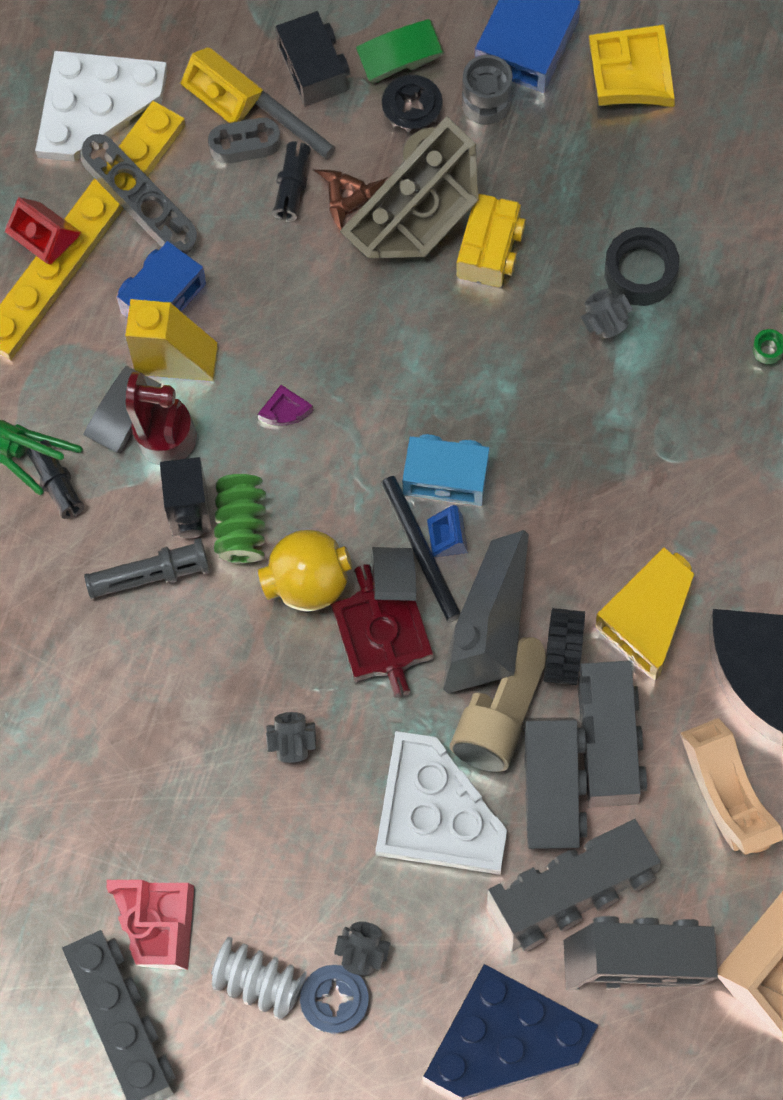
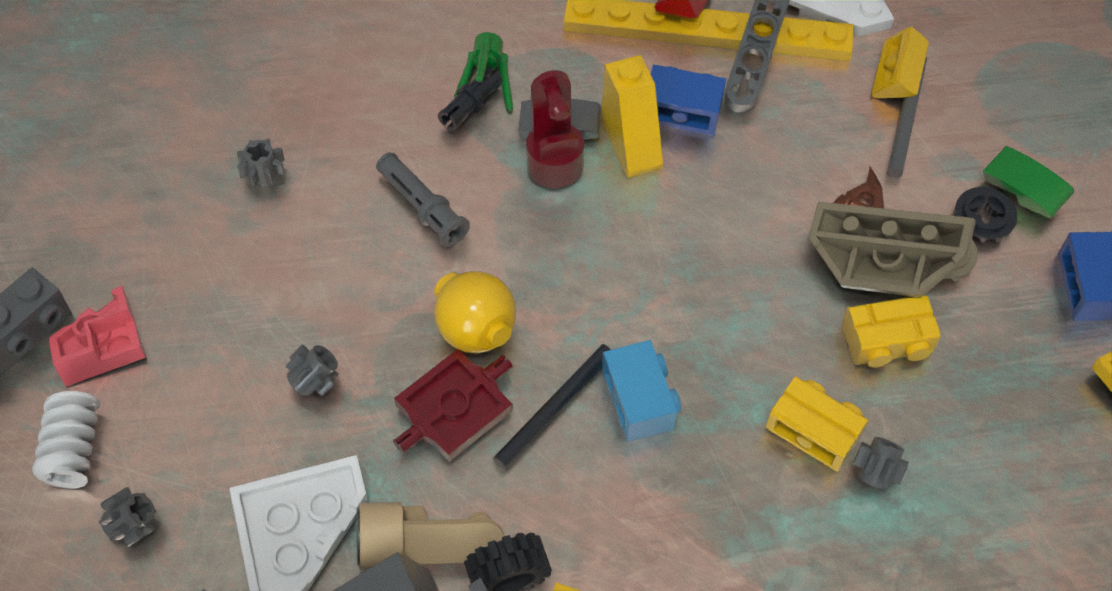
camera: 60 degrees right, 10 degrees down
black brick [160,457,212,538] -> none
dark grey beam [208,118,281,164] -> none
bright green piece [214,474,266,563] -> none
magenta tile [257,385,313,426] -> none
black pin [272,141,311,221] -> none
black brick [275,11,350,107] -> none
sand blue gear [300,965,369,1035] -> none
dark grey slope [371,547,416,601] -> none
blue slope [427,505,468,557] -> none
dark grey wedge [443,530,529,693] -> none
dark grey wheel [462,54,513,125] -> none
black tyre [604,227,680,306] -> none
none -> dark grey gear [237,139,285,187]
none -> yellow brick [765,376,869,472]

